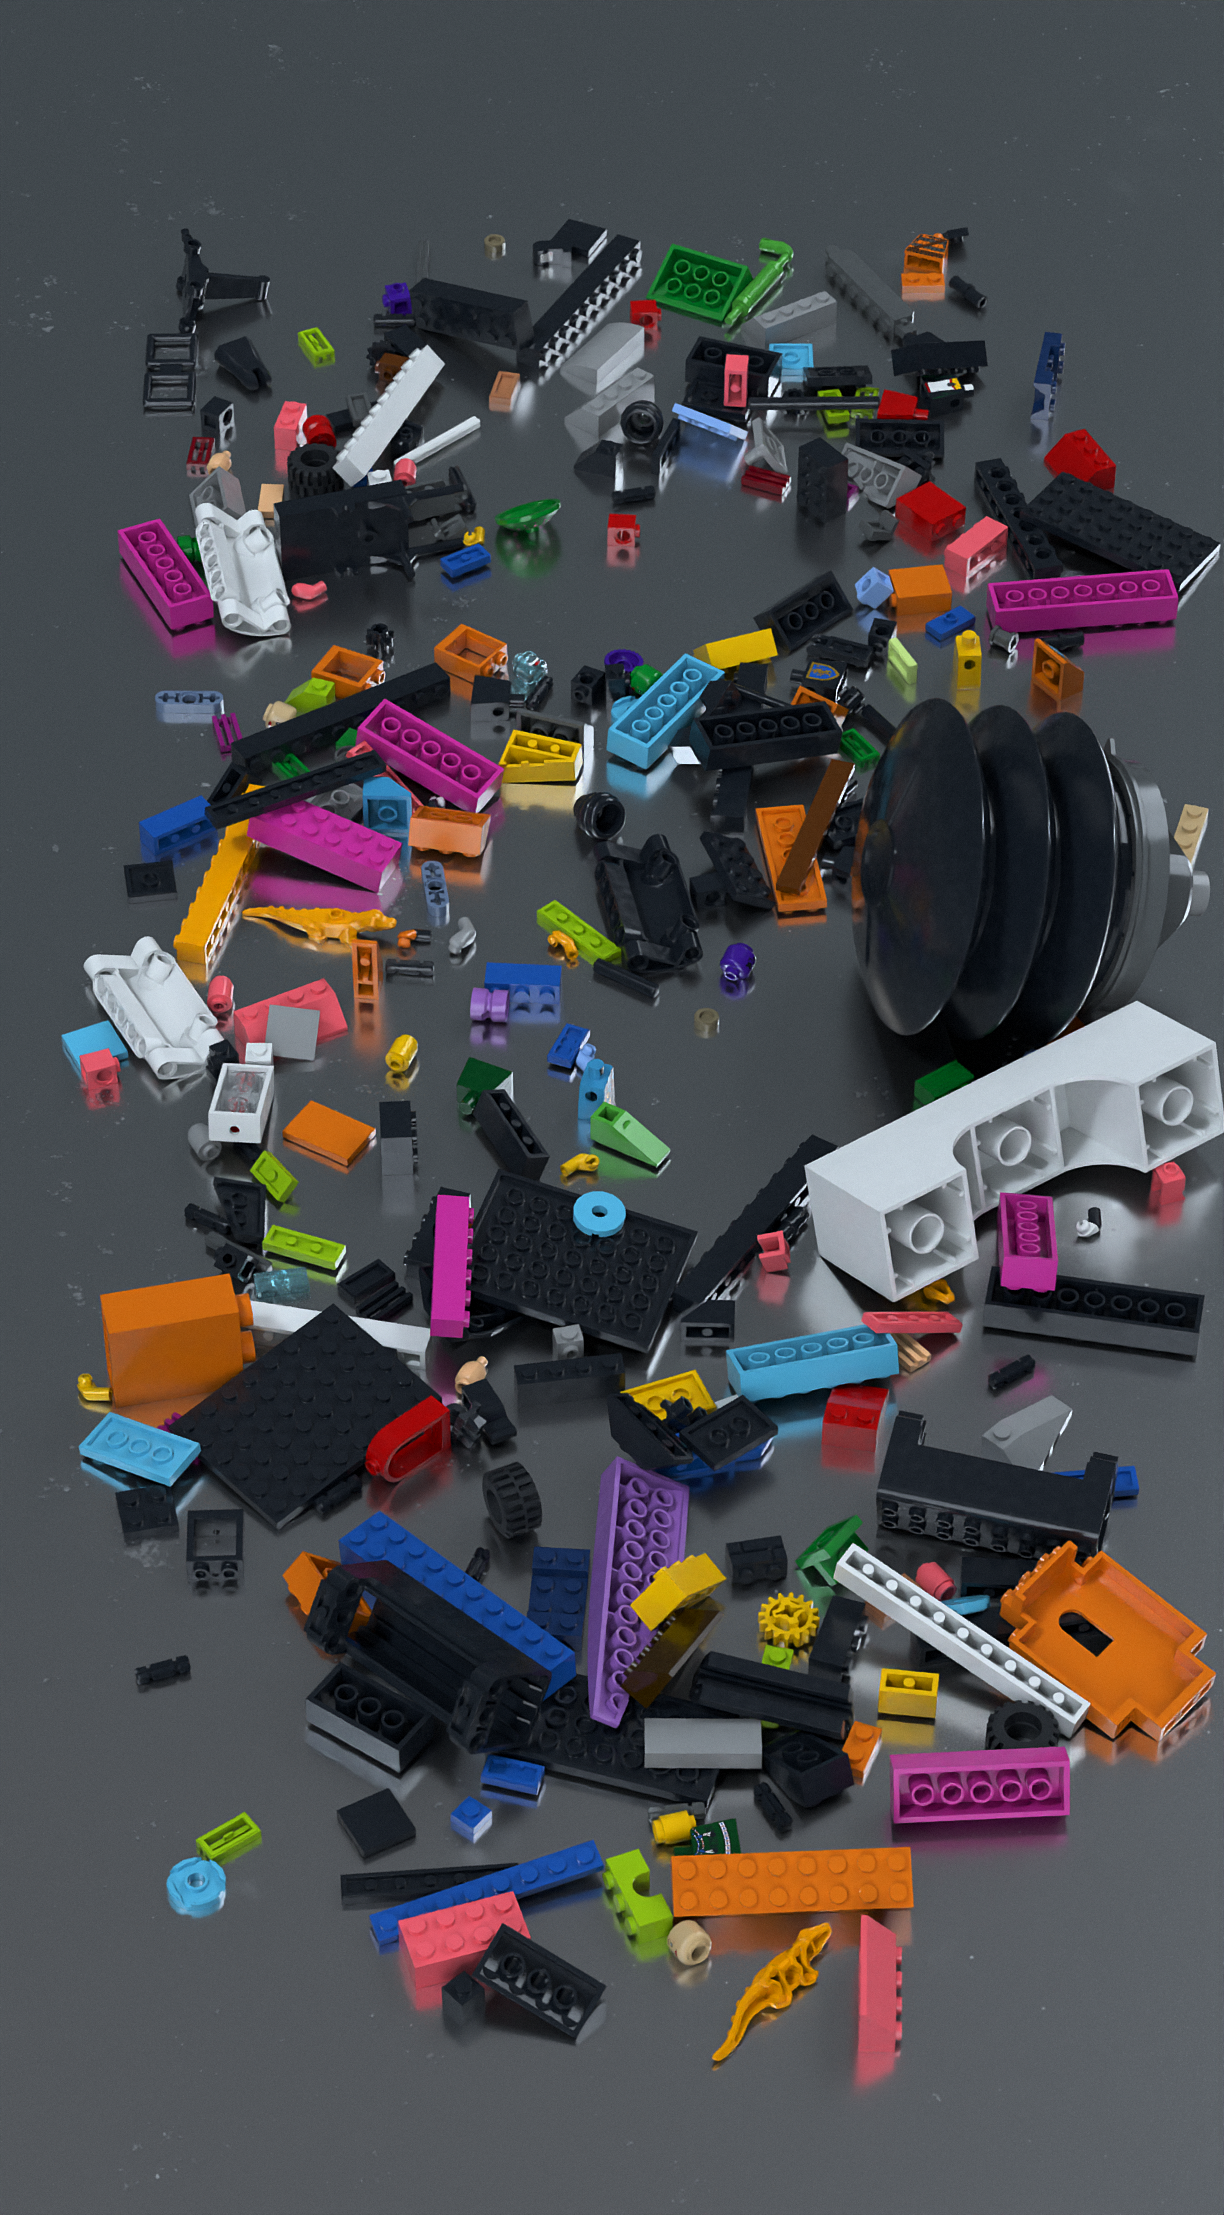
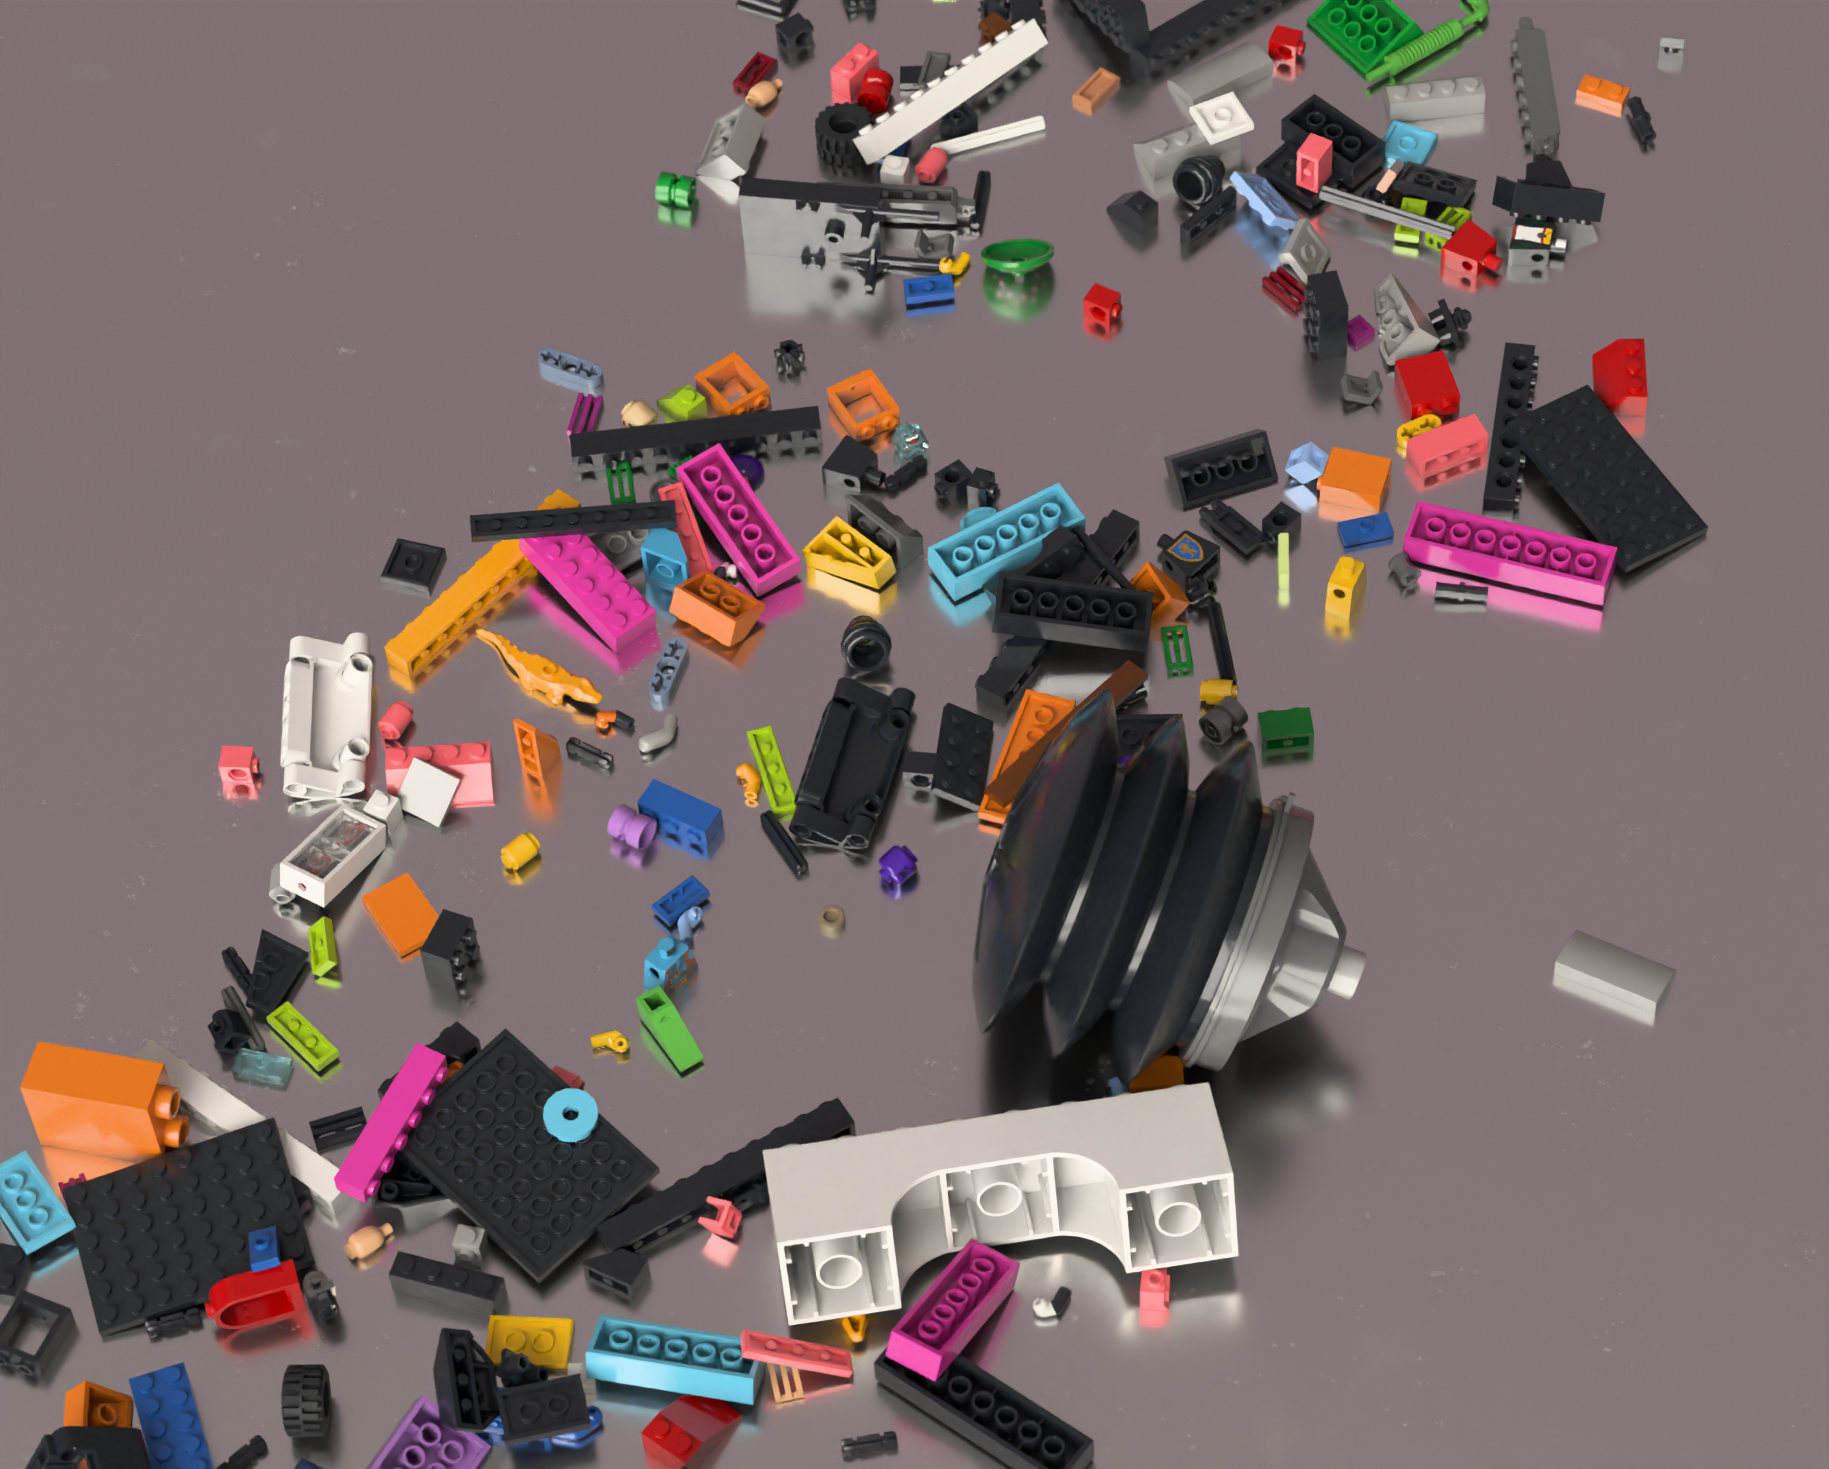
camera: 30 degrees right, 10 degrees up
medium azure tile [61,1020,128,1072] -> none
yellow arm [77,1373,113,1401] -> none
dark pink brick [118,518,214,630] -> none
blue brick [139,795,216,856] -> none
white panel [195,503,291,636] -> none
black brick [206,1039,239,1084] -> none
black slope [207,762,264,805] -> none
light nougat tile [258,484,284,518] -> none
coral arm [291,581,327,600] -> none
black tile [337,1258,396,1305] -> none
dark green torso [456,1057,513,1115] -> none
black piece [461,1378,517,1445] -> none
black brick [473,1089,550,1180] -> none
dark purple hat [604,649,644,677] -> none
black axle [611,485,656,505] -> none
green head [629,664,663,696] -> none
yellow slope [693,628,778,674] -> none
black slope [855,418,944,458] -> none
orange torso [904,233,949,274] -> none
green brick [914,1059,974,1105] -> none
dark blue piece [1031,332,1066,421] -> none
orange slope [1032,638,1084,700] -> none
tan plate [1174,804,1208,866] -> none
none -> blue plate [248,1225,280,1272]
none -> white tile [1190,92,1254,145]
none -> tile [1376,159,1405,193]
none -> yellow beam [1396,414,1441,449]

